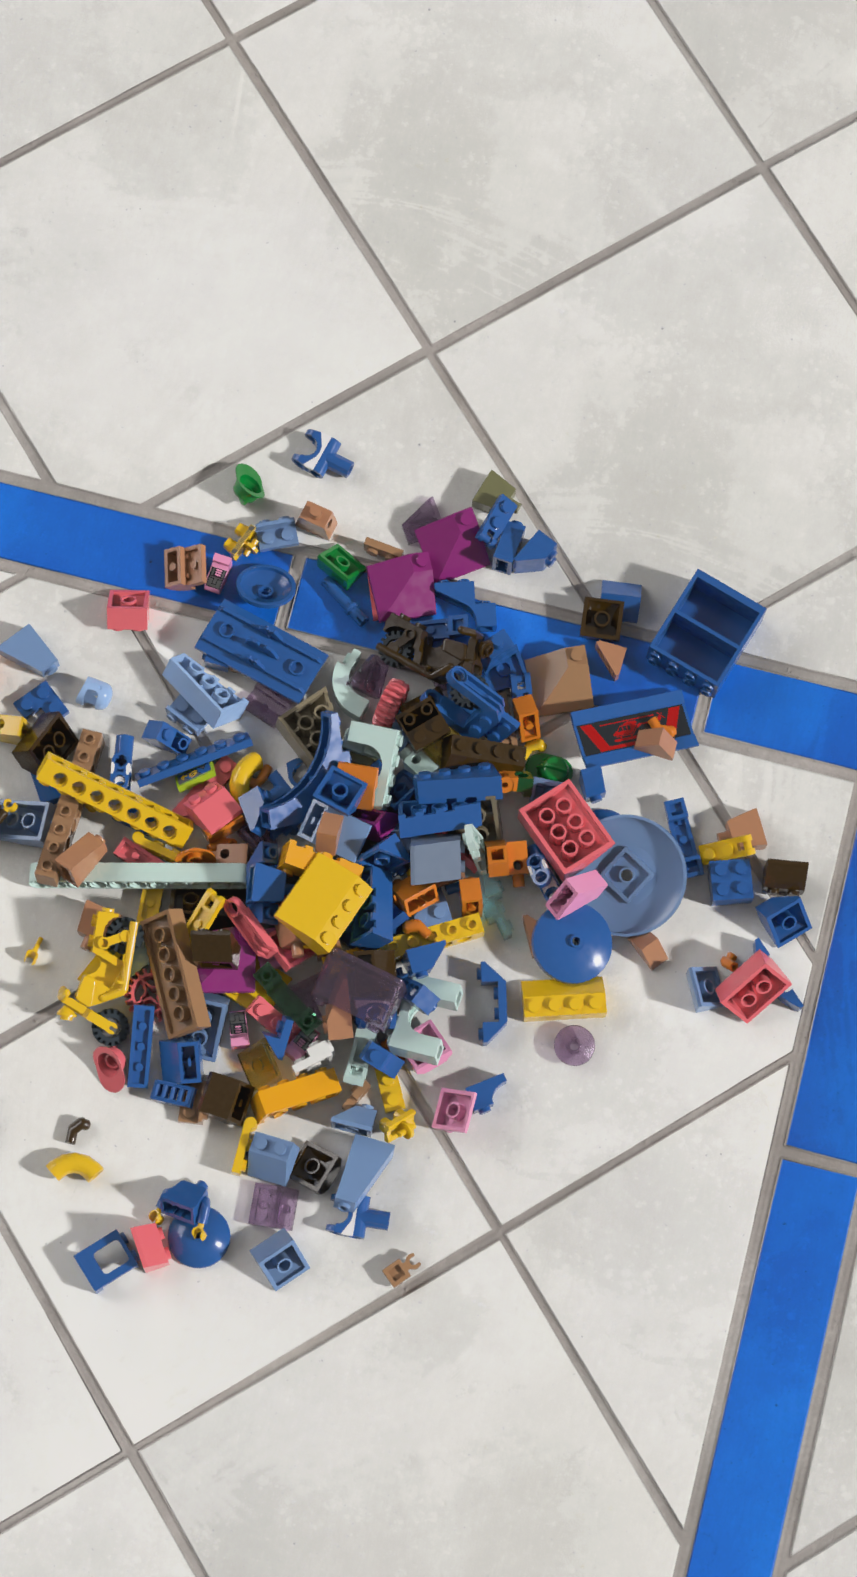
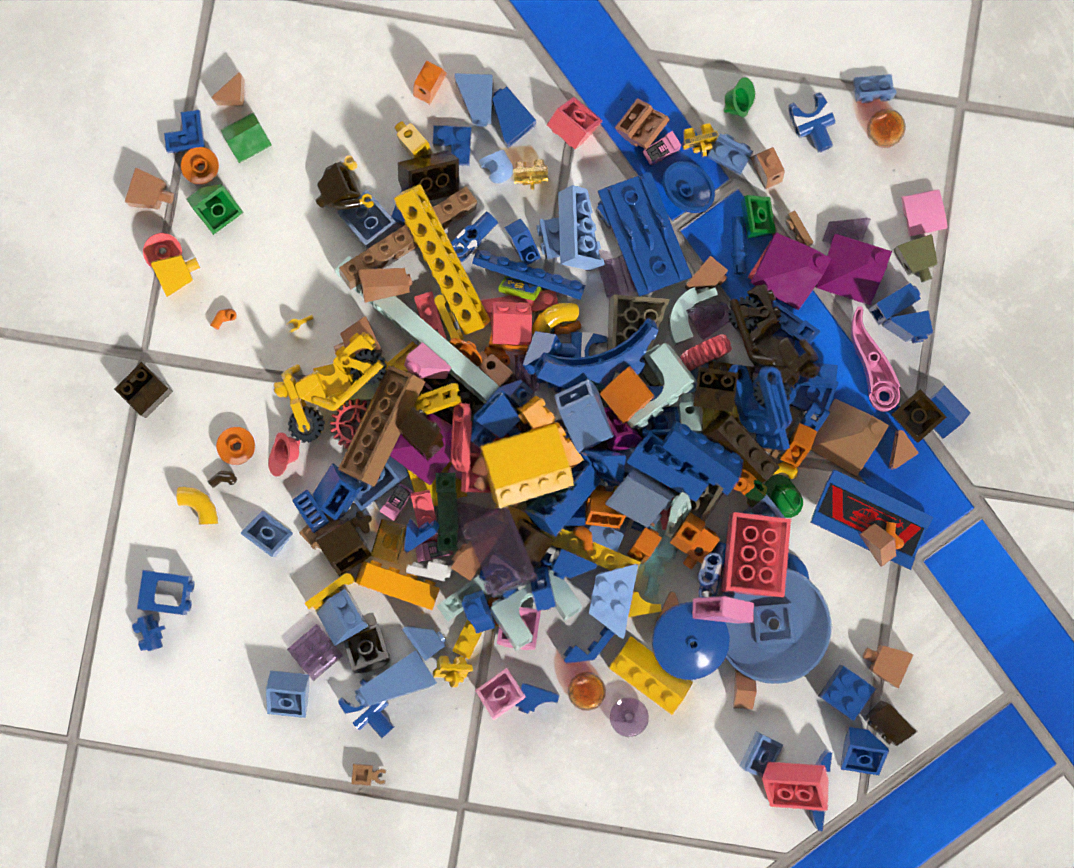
camera: 40 degrees right, 10 degrees up
blue plate [127,1004,155,1089] -> none
coral slope [130,1223,172,1273] -> none
blue torso [148,1180,210,1241] -> none
blue dish [168,1207,230,1268] -> none
blue slope [312,765,368,817] -> none
nougat slope [315,811,344,856] -> none
medium nougat plate [341,1080,371,1111] -> none
blue arch [434,579,497,632] -> none
blue plate [475,494,518,550] -> none
blue slope [578,765,606,804] -> none
blue container [646,569,767,698] -> none
blue slope [664,797,705,878] -> none
yellow plate [698,834,756,865] -> none
orange arm [720,952,738,972] -> none
none -> blue hips [132,614,166,652]
none -> orange dish [216,427,255,465]
none -> medium blue slope [240,510,293,557]
none -> dark brown piece [350,511,372,534]
none -> bright pink slope [404,342,451,379]
none -> blue slope [492,86,536,149]
none -> clear yellow hips [513,159,548,190]
none -> clear orange cylinder [567,672,606,711]
none -> light blue wing [589,564,638,639]
none -> yellow arch [628,590,662,617]
none -> nougat slope [684,256,728,290]
none -> bright pink animal [851,306,900,412]
none -> medium blue bracket [853,74,897,103]
none -> clear orange cylinder [866,109,906,148]
none -> bright pink slope [902,189,947,236]

